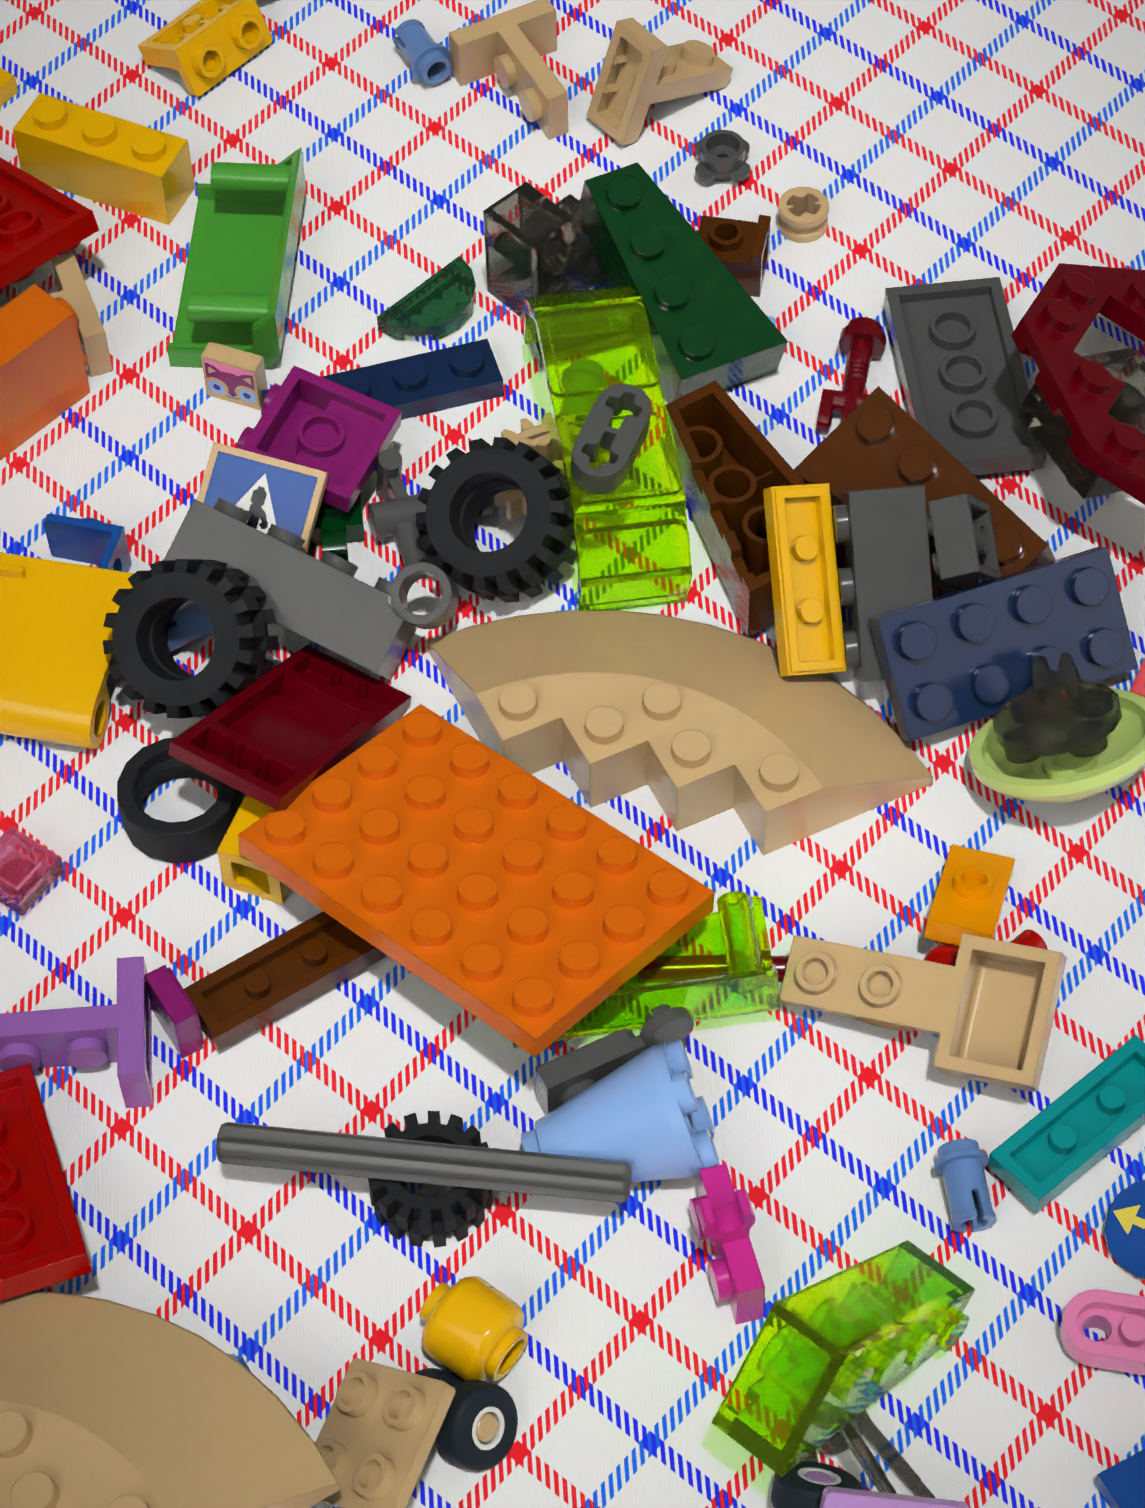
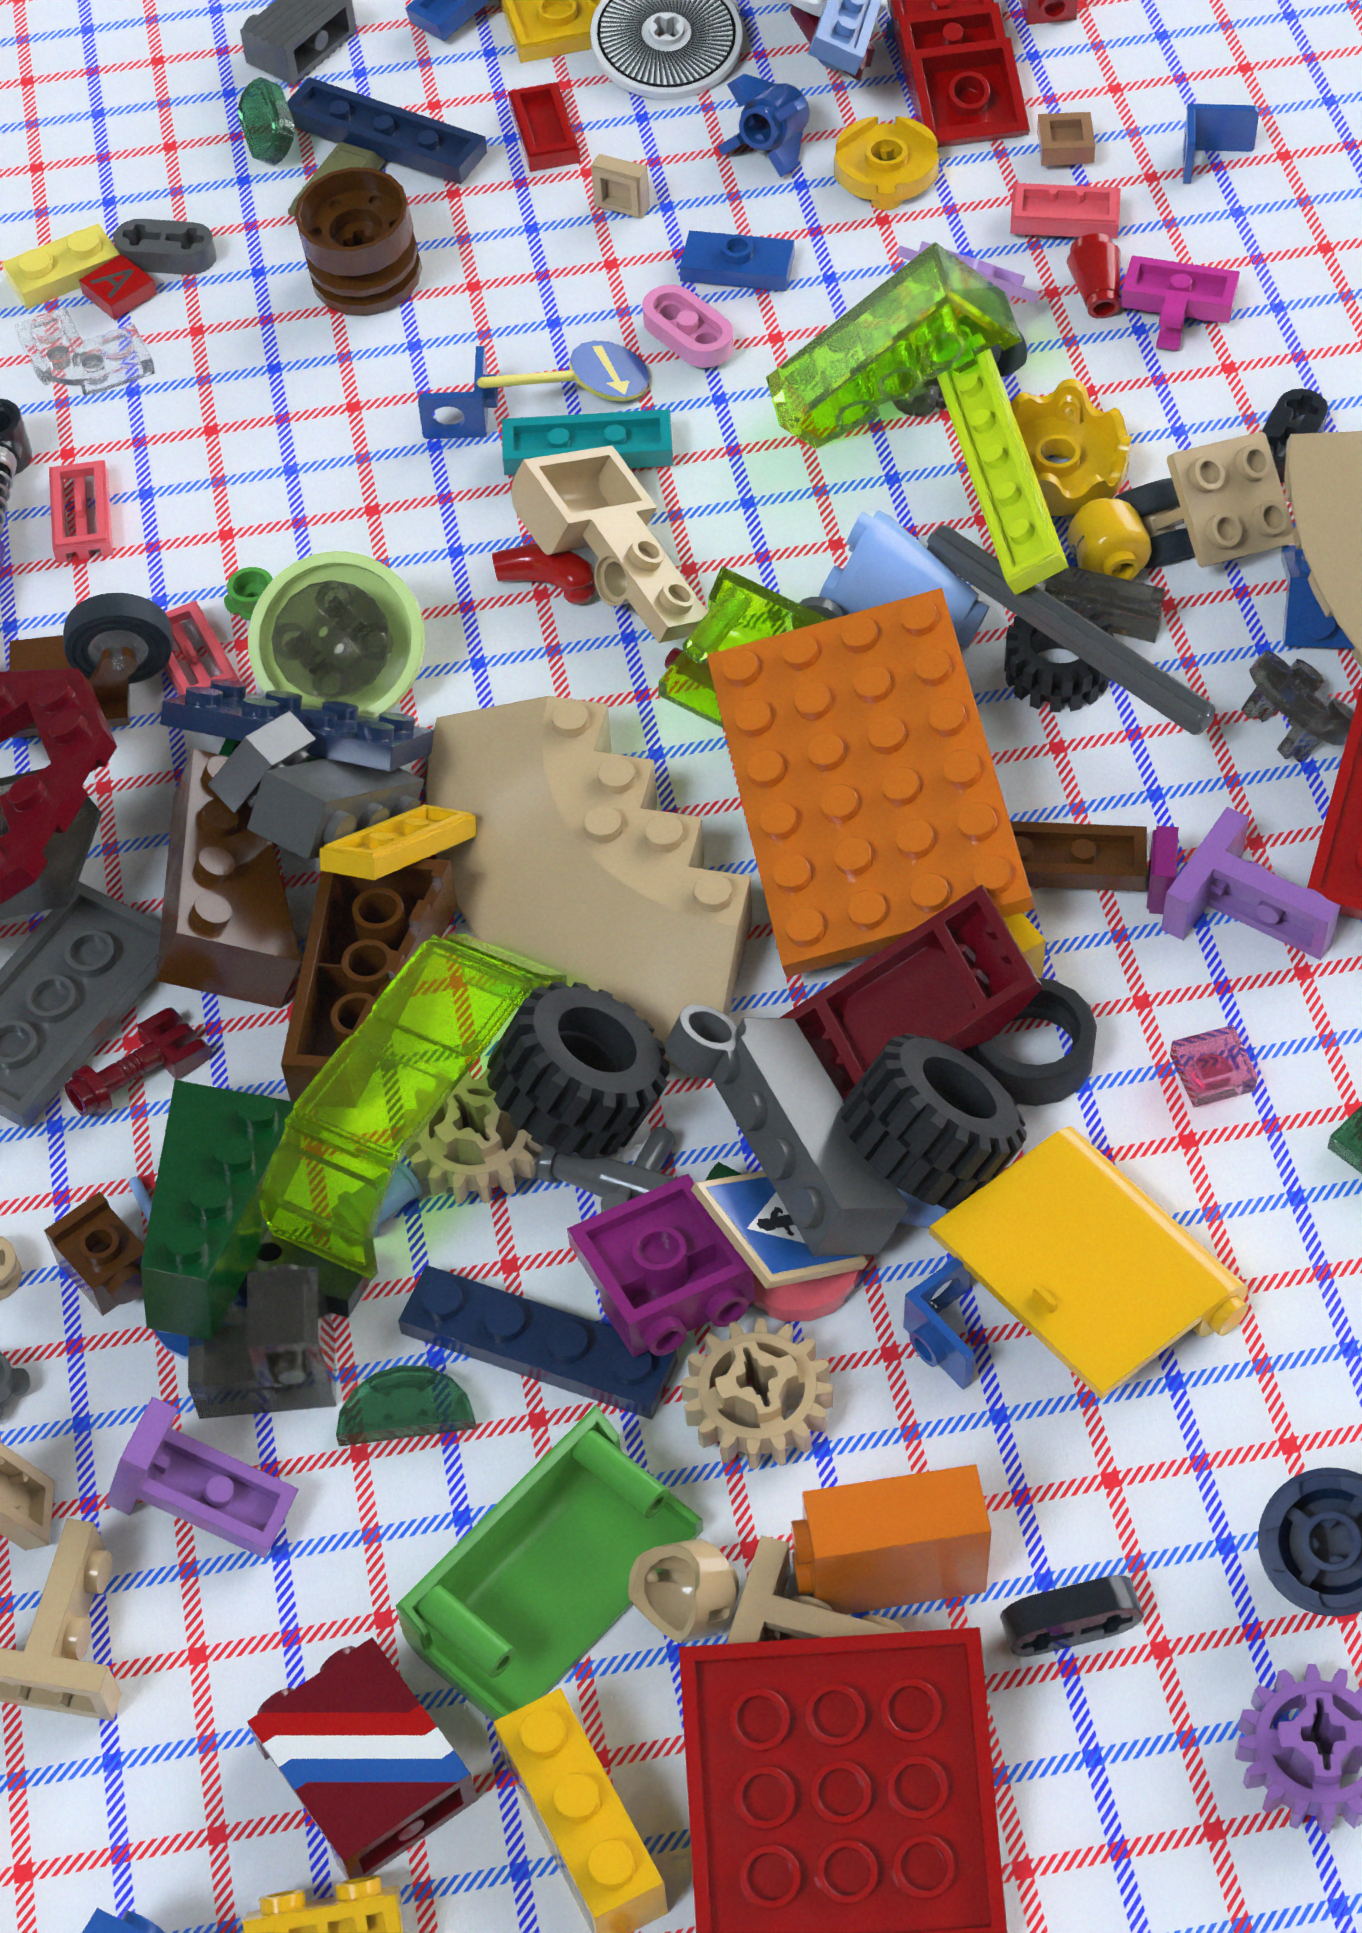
camera: 140 degrees left, 0 degrees up
tan tile [201,342,268,410] -> none
medium blue pin [393,19,452,85] -> none
dark grey beam [570,384,652,495] -> none
dark pink plate [689,1164,765,1325] -> none
light orange plate [924,844,1015,946] -> none
medium blue pin [933,1139,997,1233] -> none
none -> medium lavender bracket [105,1397,299,1559]
none -> panel [247,1637,477,1880]
none -> tan piece [628,1539,739,1643]
none -> tan gear [681,1318,833,1469]
none -> neon yellow tile [932,336,1069,595]
none -> yellow plate [1011,379,1132,516]
none -> clear smoke tile [1044,565,1166,643]
none -> clear smoke plate [1241,650,1354,762]

